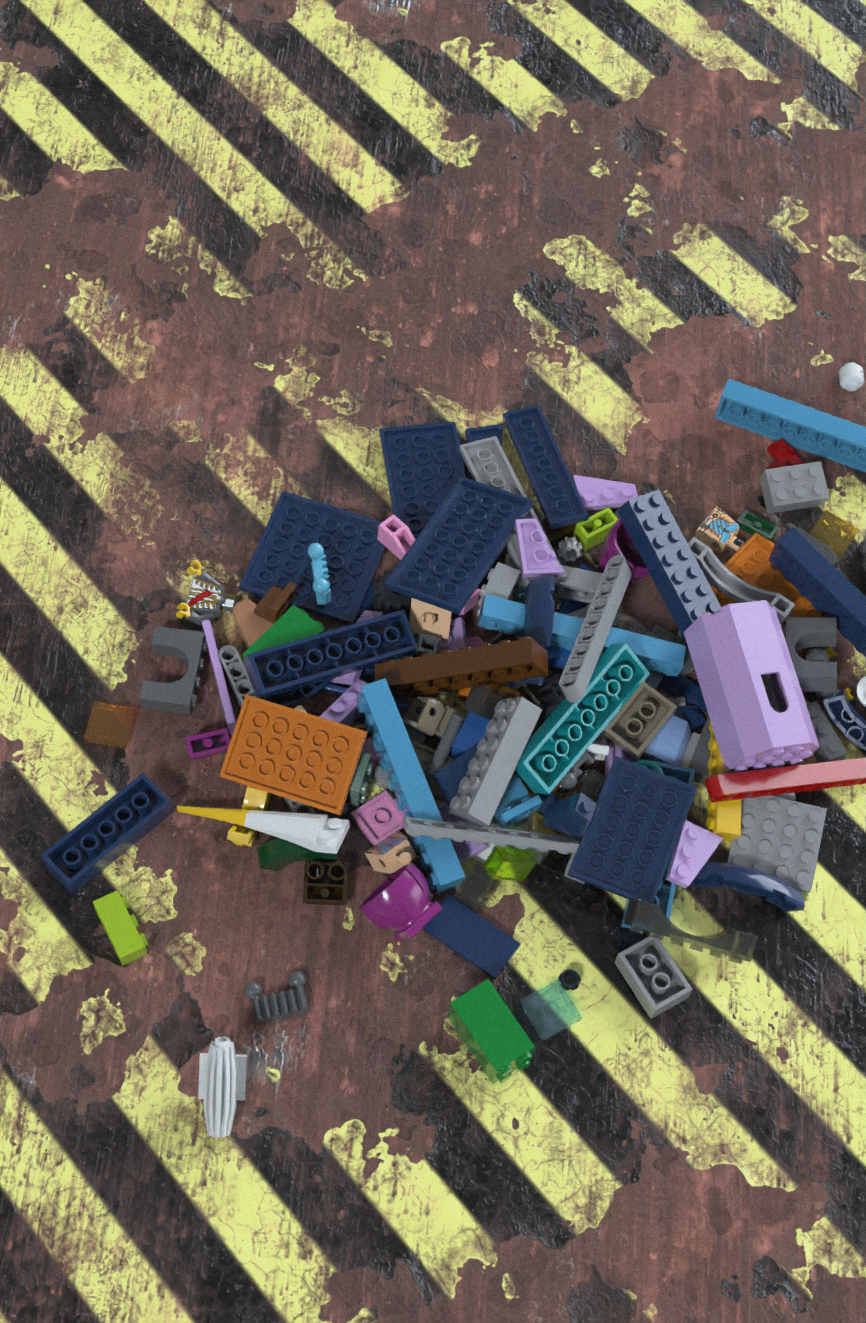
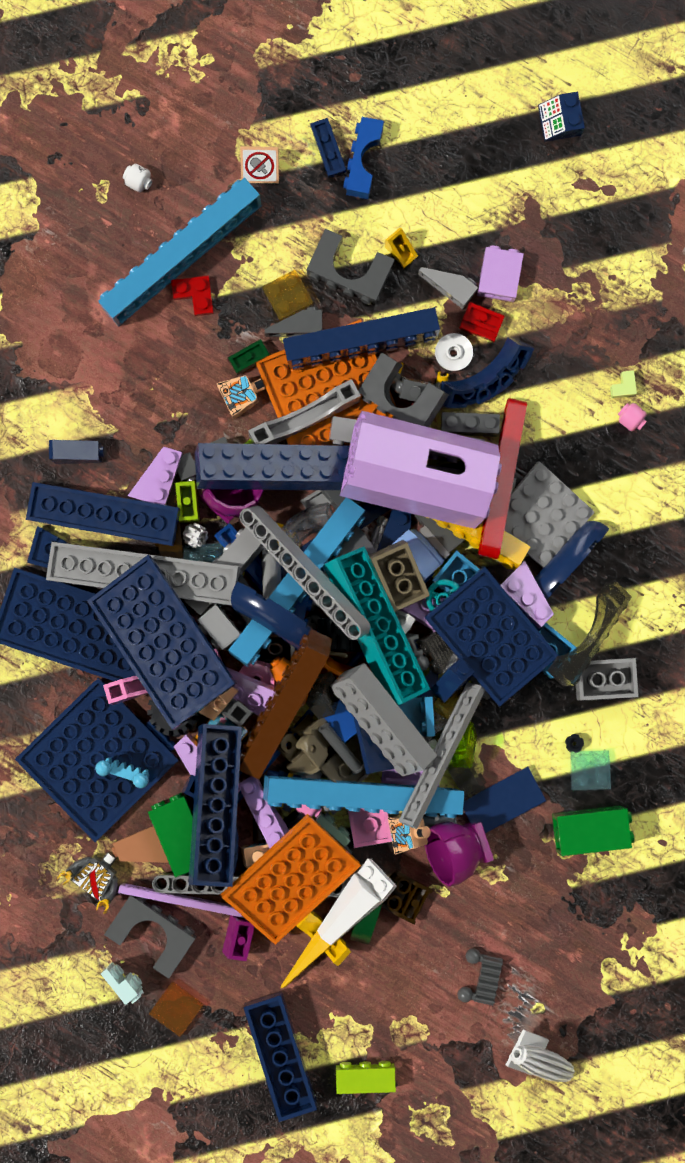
camera: 60 degrees left, 25 degrees up
reddish brown panel [254,582,297,624] -> none
lavender wing [515,519,564,578] -> none
light grey brick [759,461,830,514] -> none
none -> slope [49,440,105,464]
none -> light aqua plate [101,962,144,1005]

